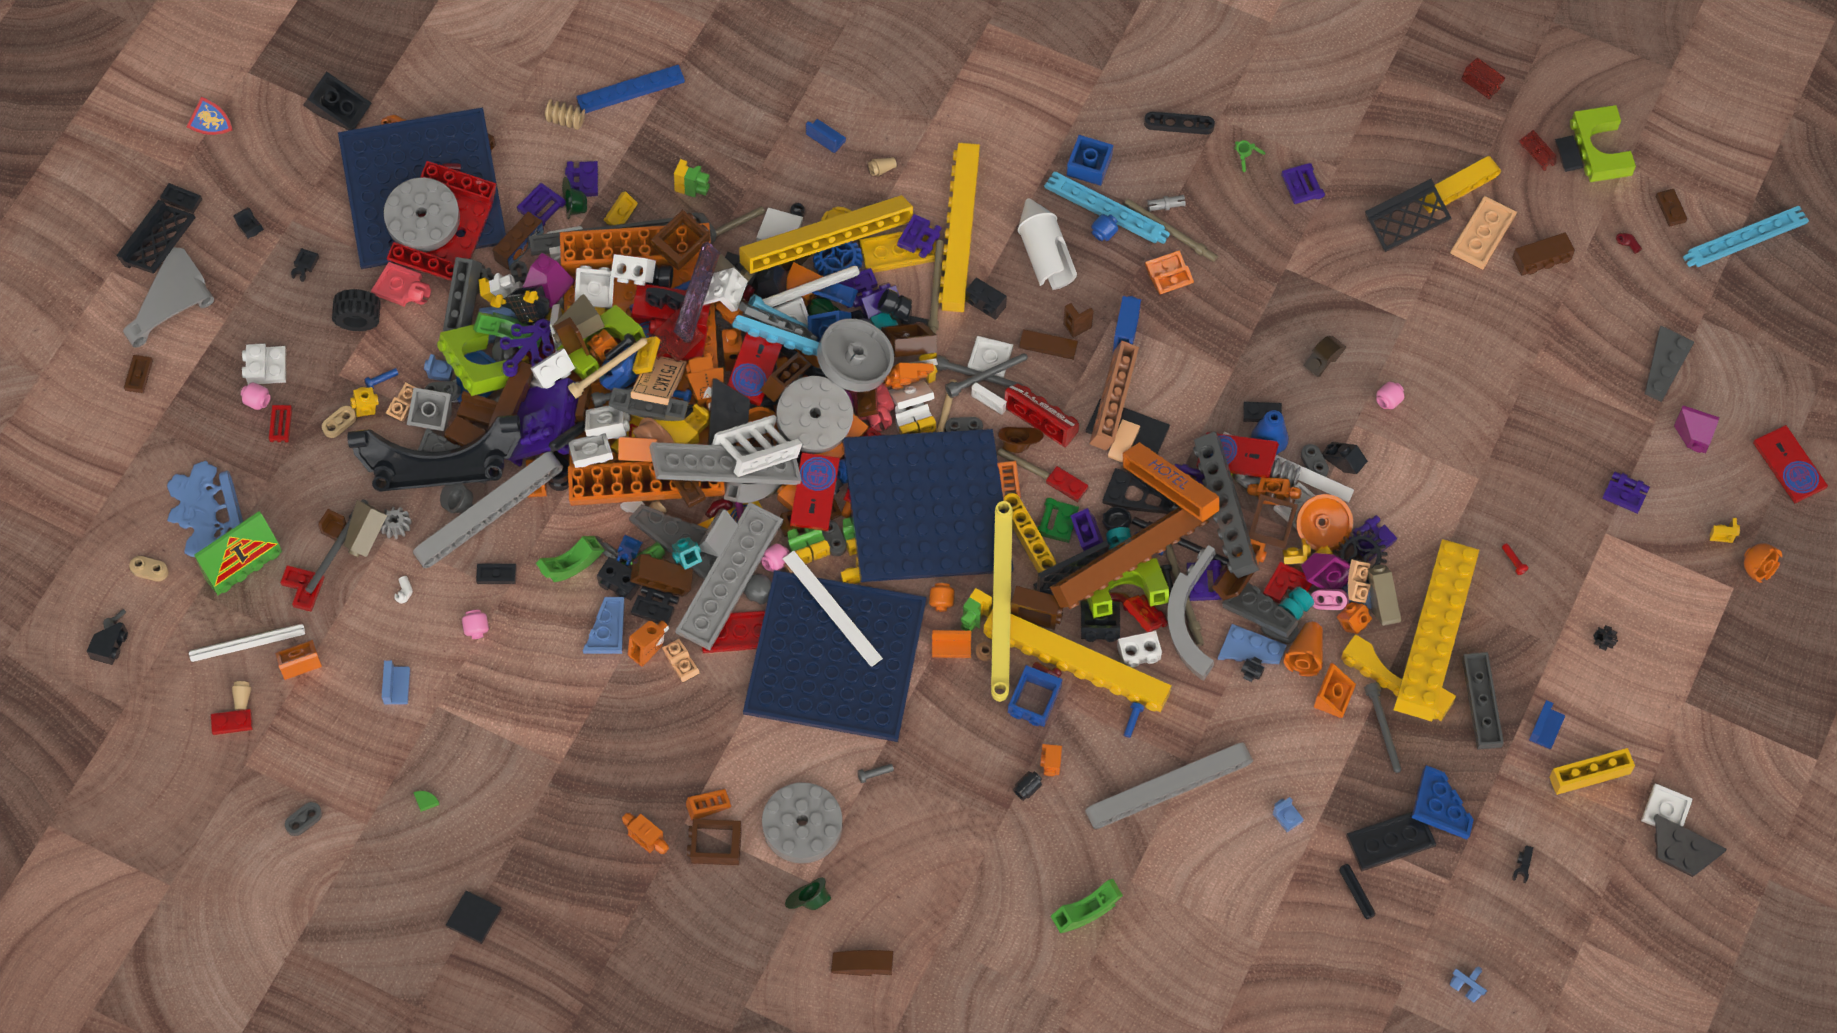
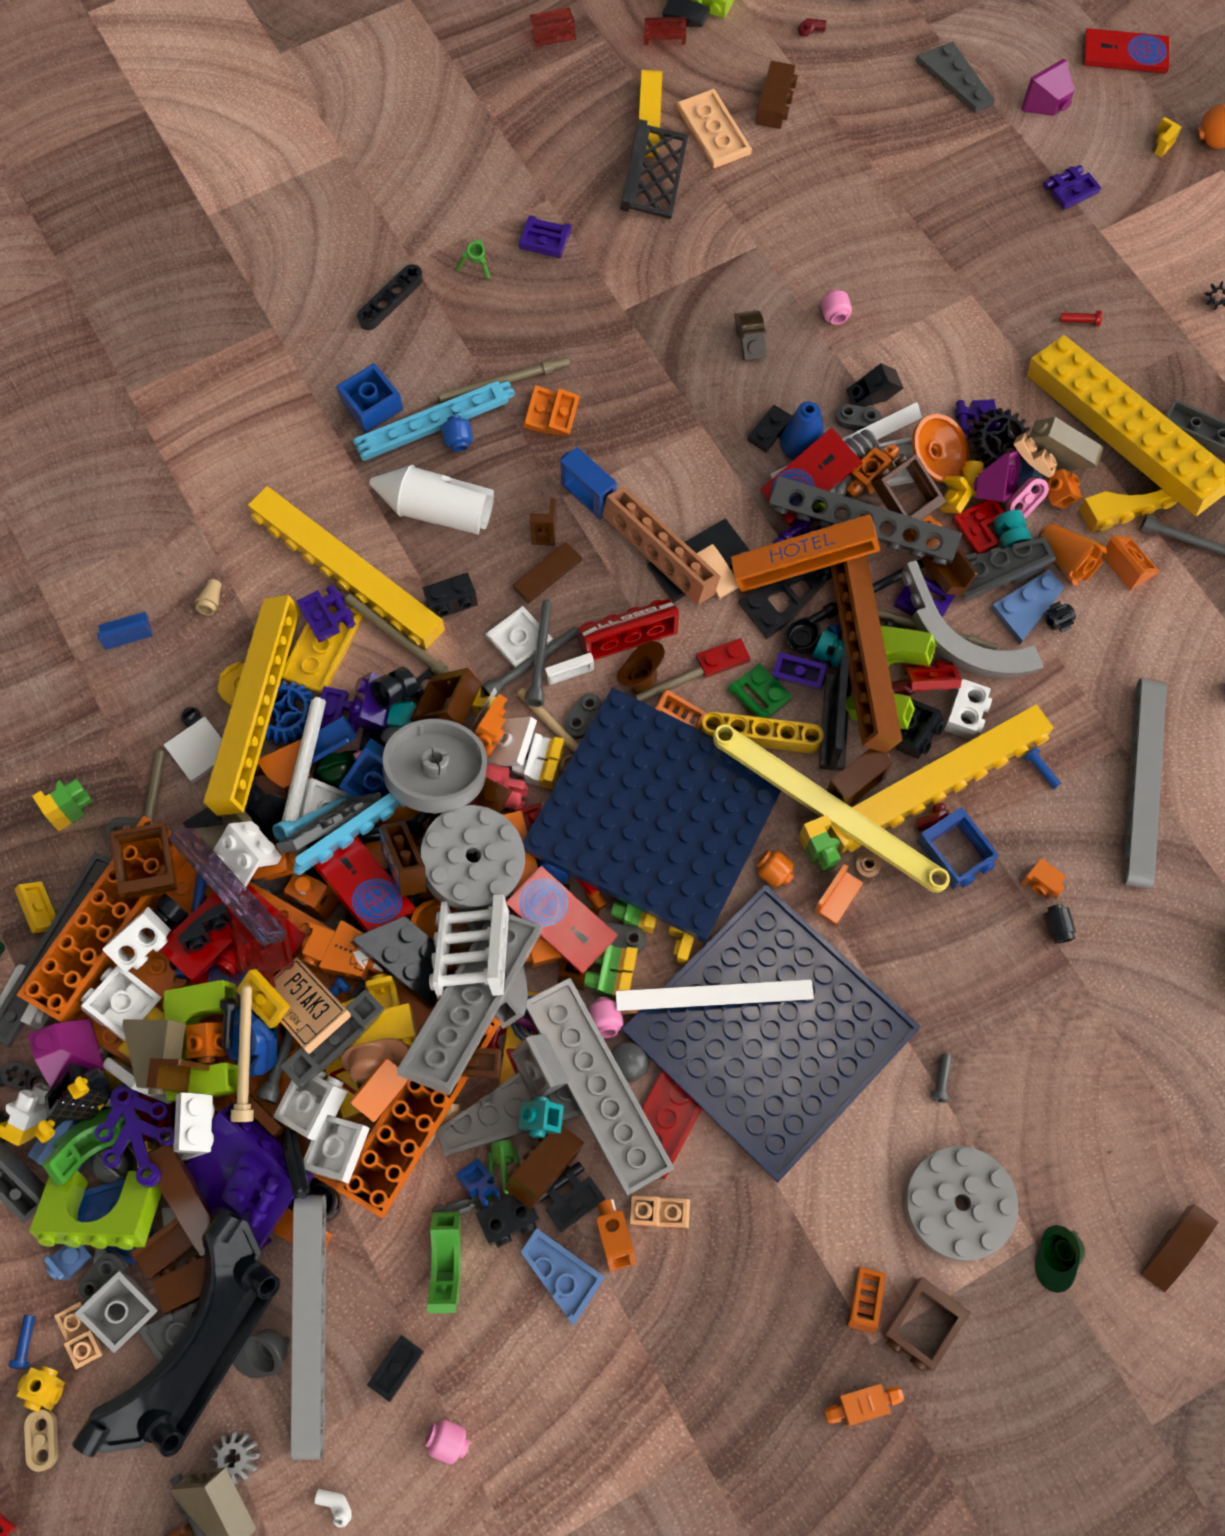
camera: 55 degrees left, 5 degrees up
light grey pin [1147,195,1186,212] -> none

